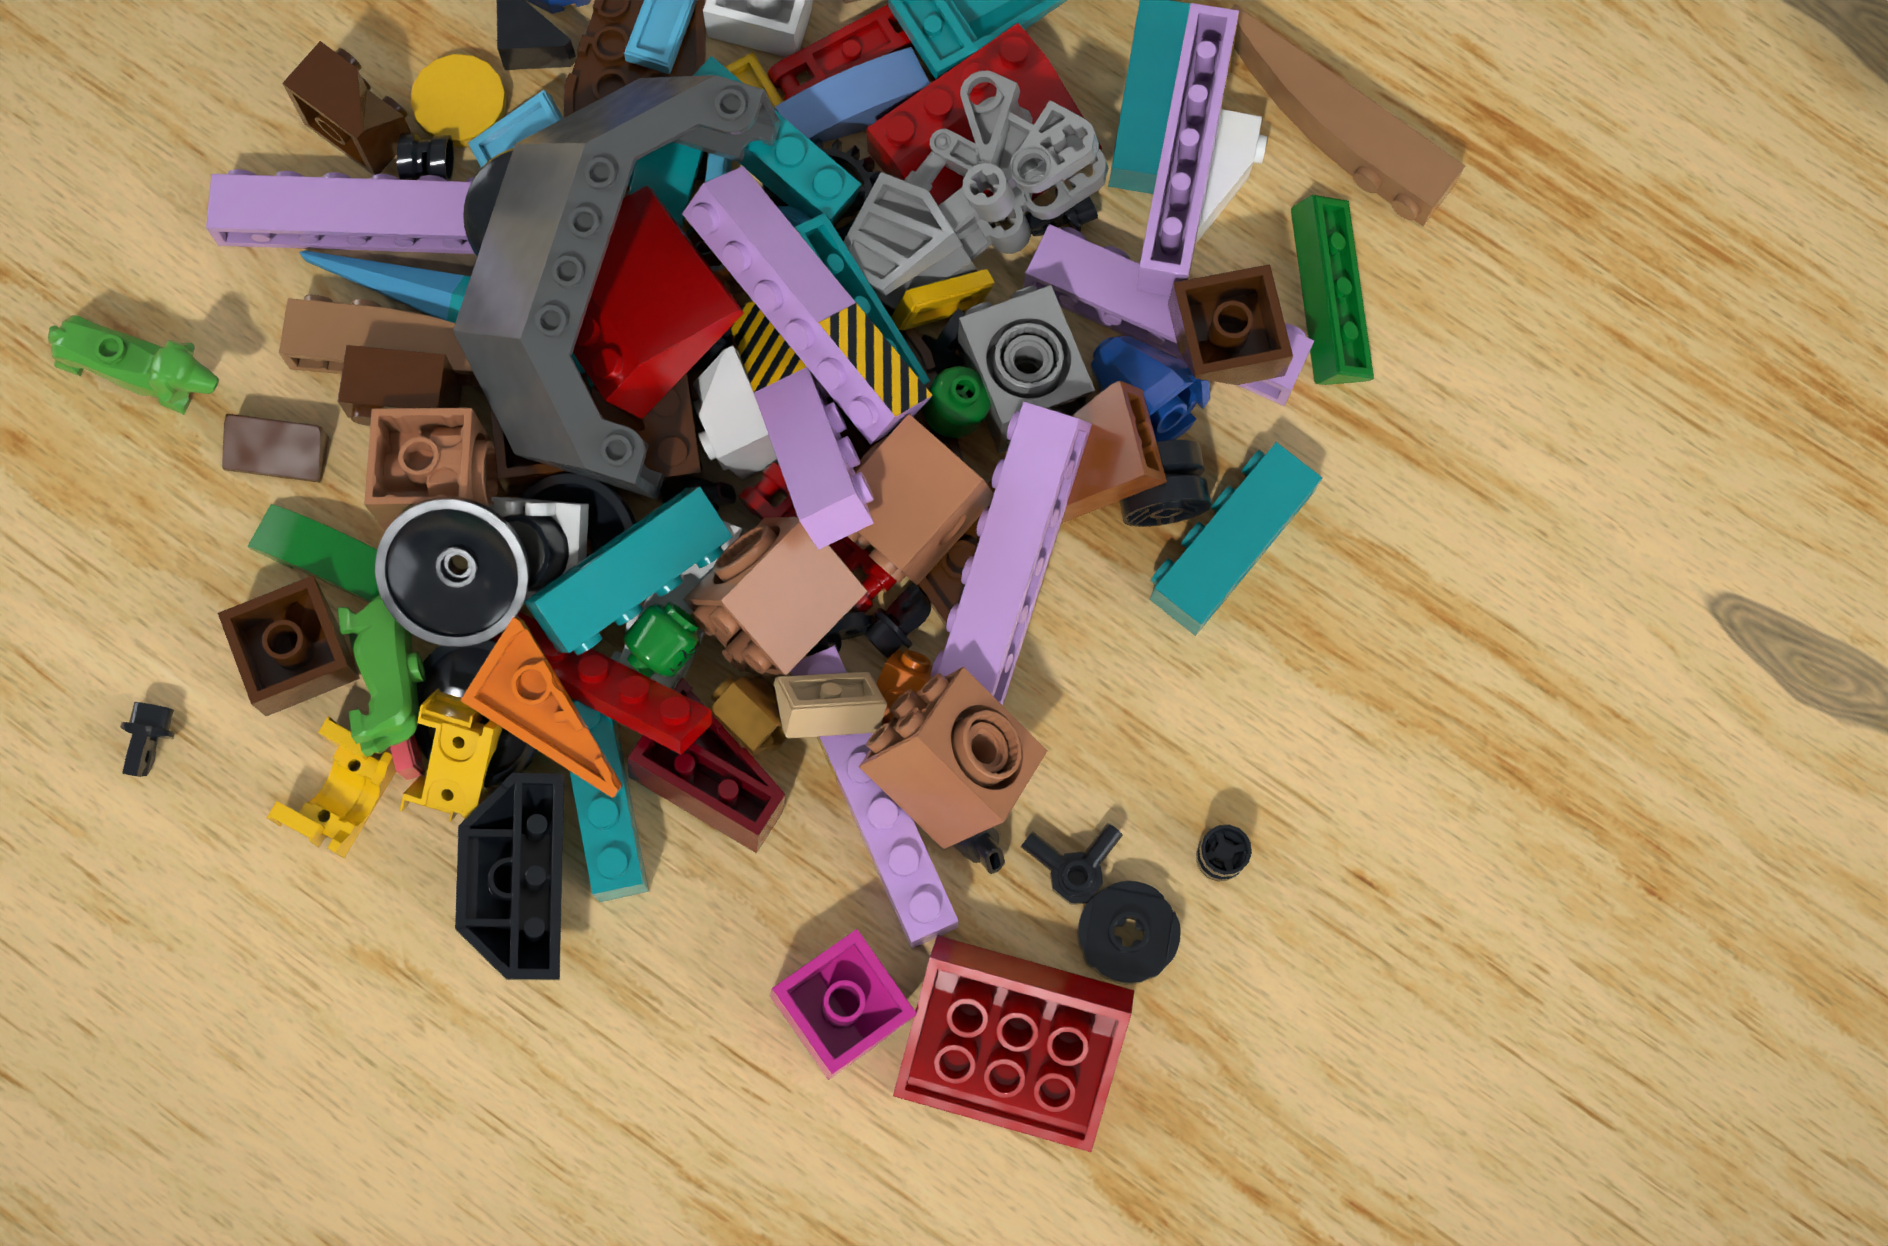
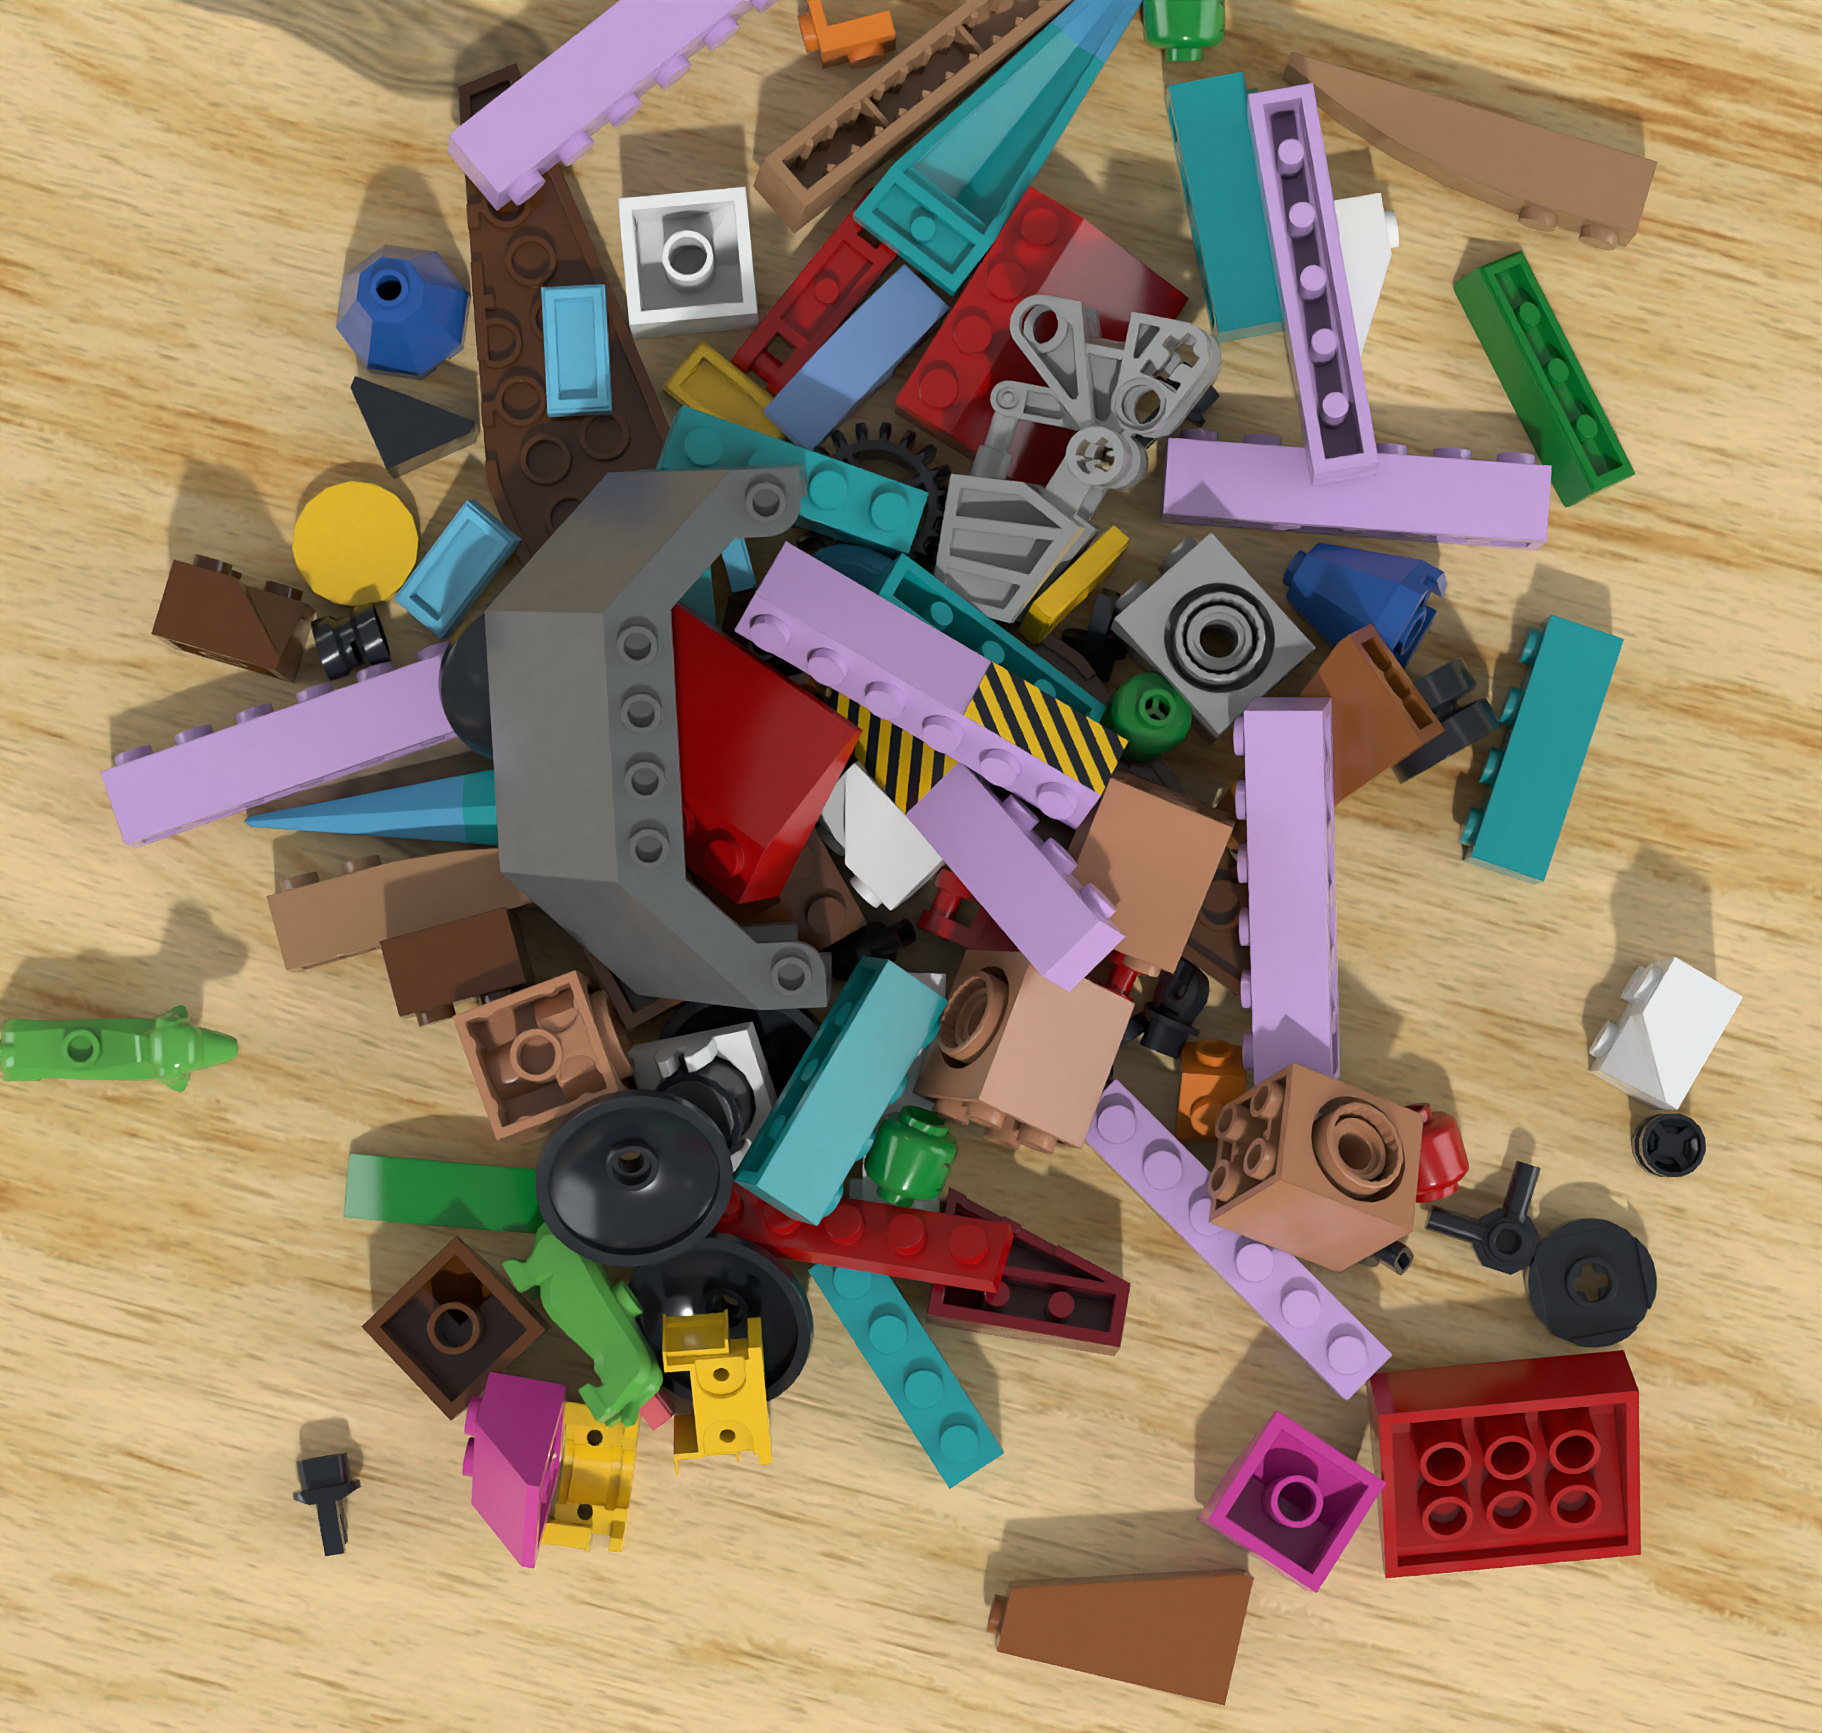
camera: 20 degrees left, 10 degrees up
reddish brown slope [222,414,329,483] -> none
black wedge [455,773,564,981] -> none
orange wing [460,616,623,798] -> none
pearl gold brick [710,675,788,755] -> none
tan slope [774,672,887,738] -> none
reddish brown slope [1168,264,1293,385] -> none
none -> dark pink slope [462,1372,567,1569]
none -> dark orange slope [986,1568,1254,1706]
none -> red head [1404,1103,1469,1203]
none -> white slope [1589,957,1743,1110]

